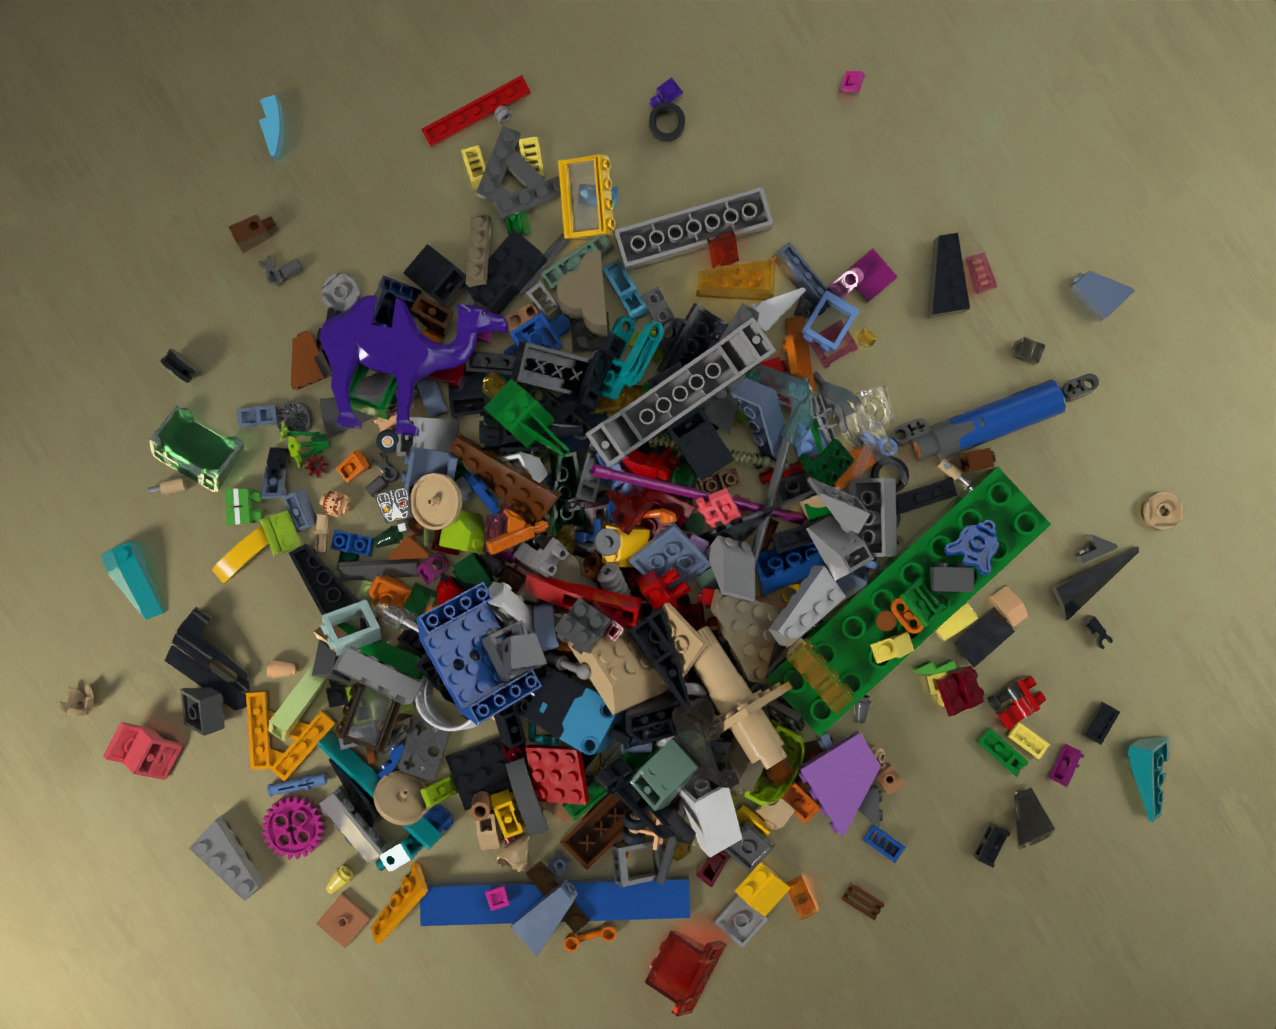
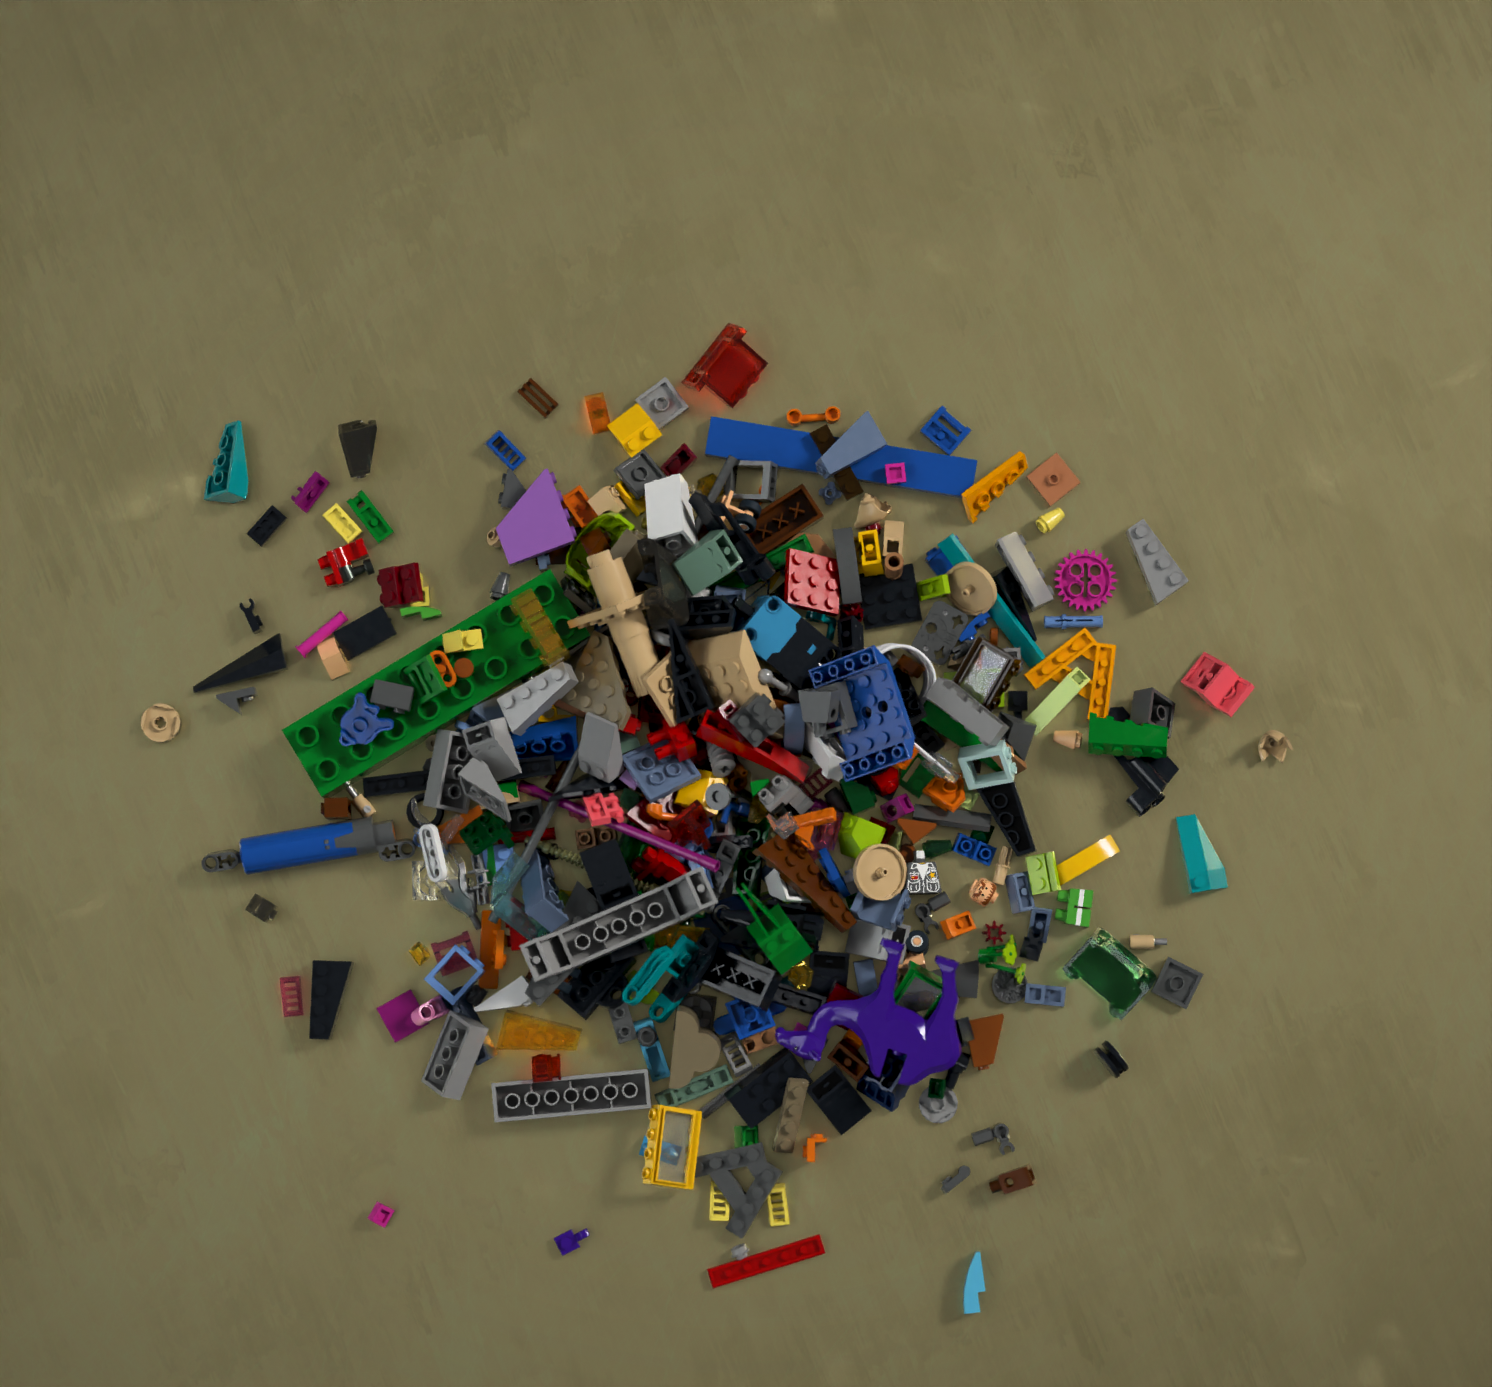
camera: 170 degrees left, 5 degrees down
teal torso [375,833,423,872] -> none
reddish brown plate [497,565,524,592] -> none
black tyre [649,102,685,142] -> none
medium nougat brick [875,763,905,796] -> none
light yellow slope [937,602,978,641] -> none
black hinge [973,822,1011,868] -> none
sand blue slope [1070,271,1135,320] -> none
none -> dark pink pin [295,610,348,658]
none -> white plate [419,824,447,882]
none -> light grey slope [421,1010,489,1100]
none -> dark grey plate [637,1027,657,1047]
none -> green slope [750,779,770,798]
none -> clear panel [766,812,799,839]
none -> orange bracket [803,1134,827,1162]
none -> dark orange piece [896,654,925,679]
none -> blue plate [920,405,972,456]
none -> dark green slope [928,1078,946,1099]
none -> dark grey plate [940,1166,971,1194]
none -> green wedge [1088,712,1168,758]
none -> dark grey plate [1151,957,1203,1009]

